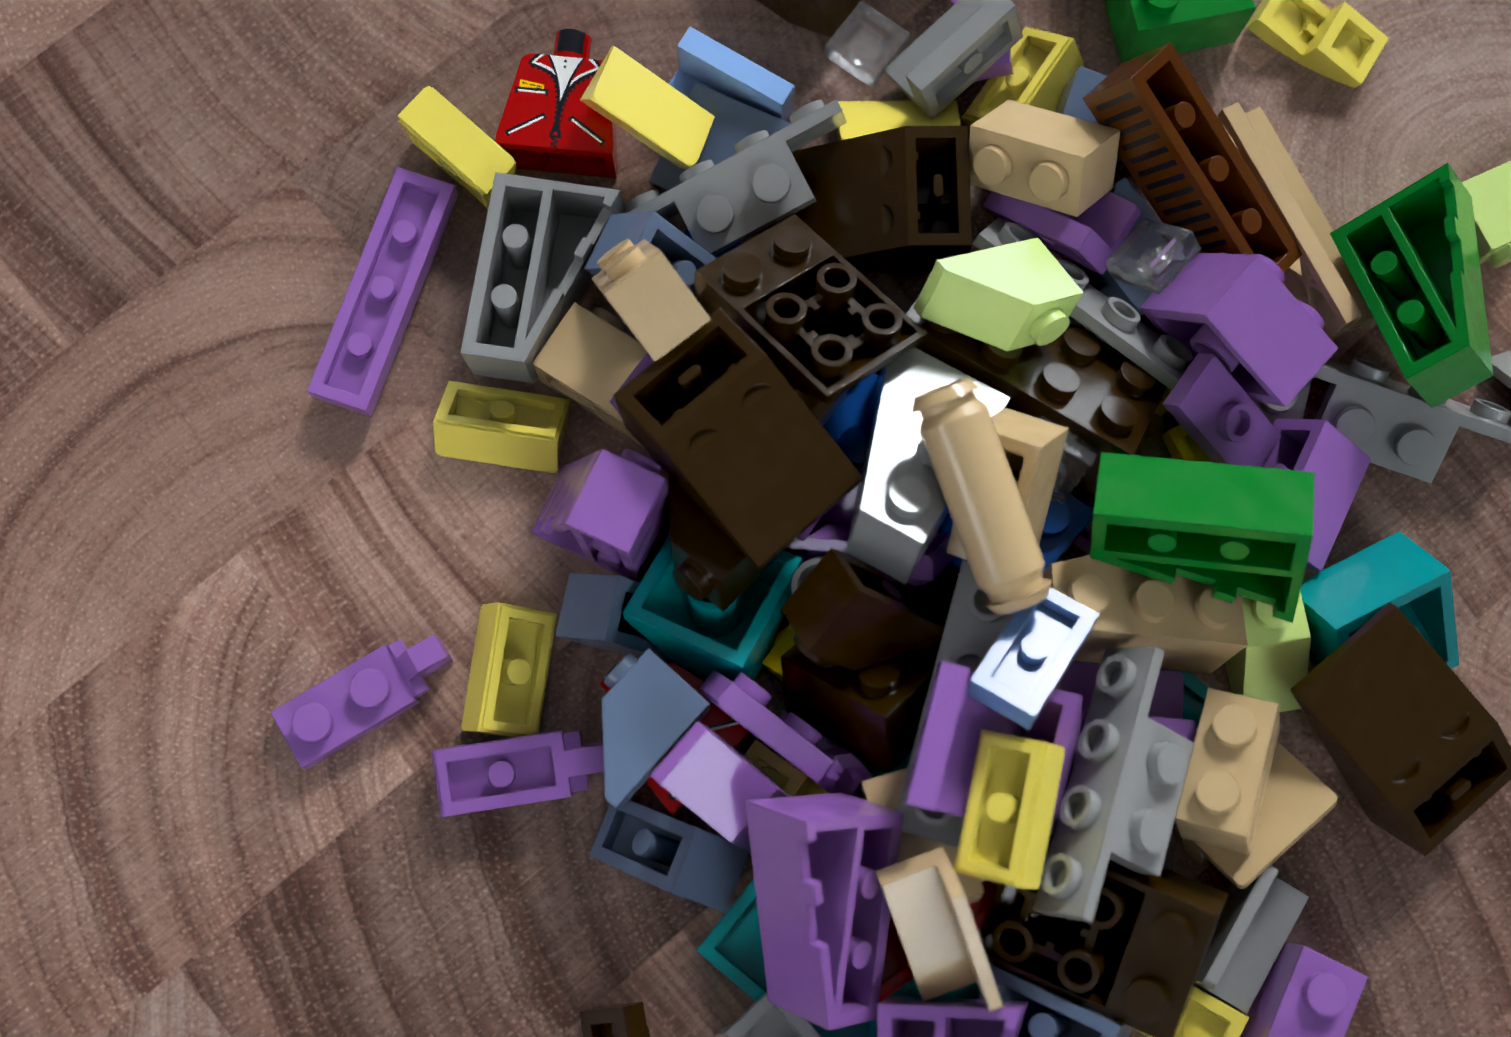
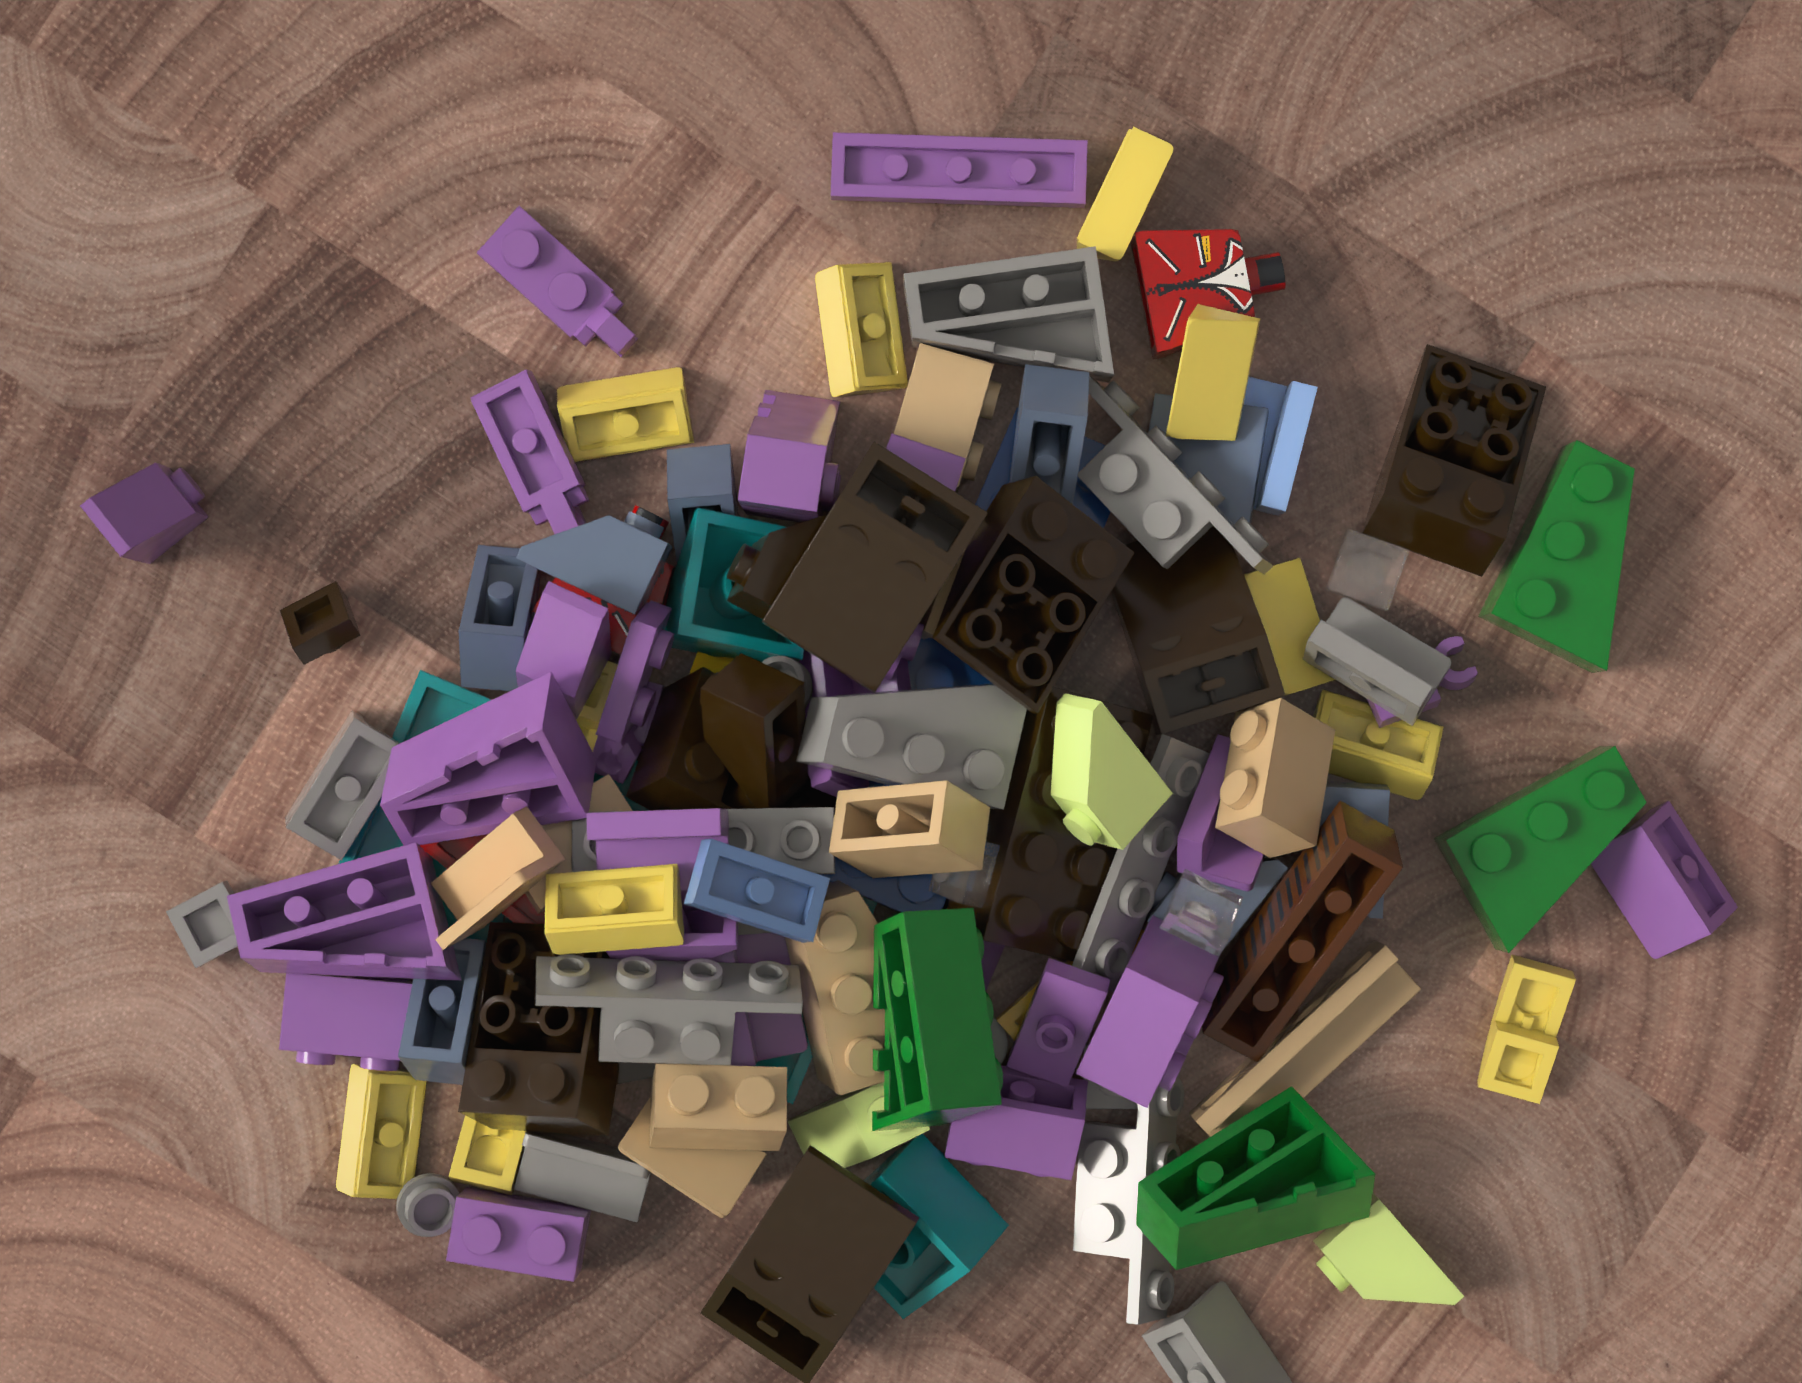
camera: 75 degrees right, 10 degrees up
tan brick [591,238,711,362] -> none
tan axle [912,377,1052,615] -> none

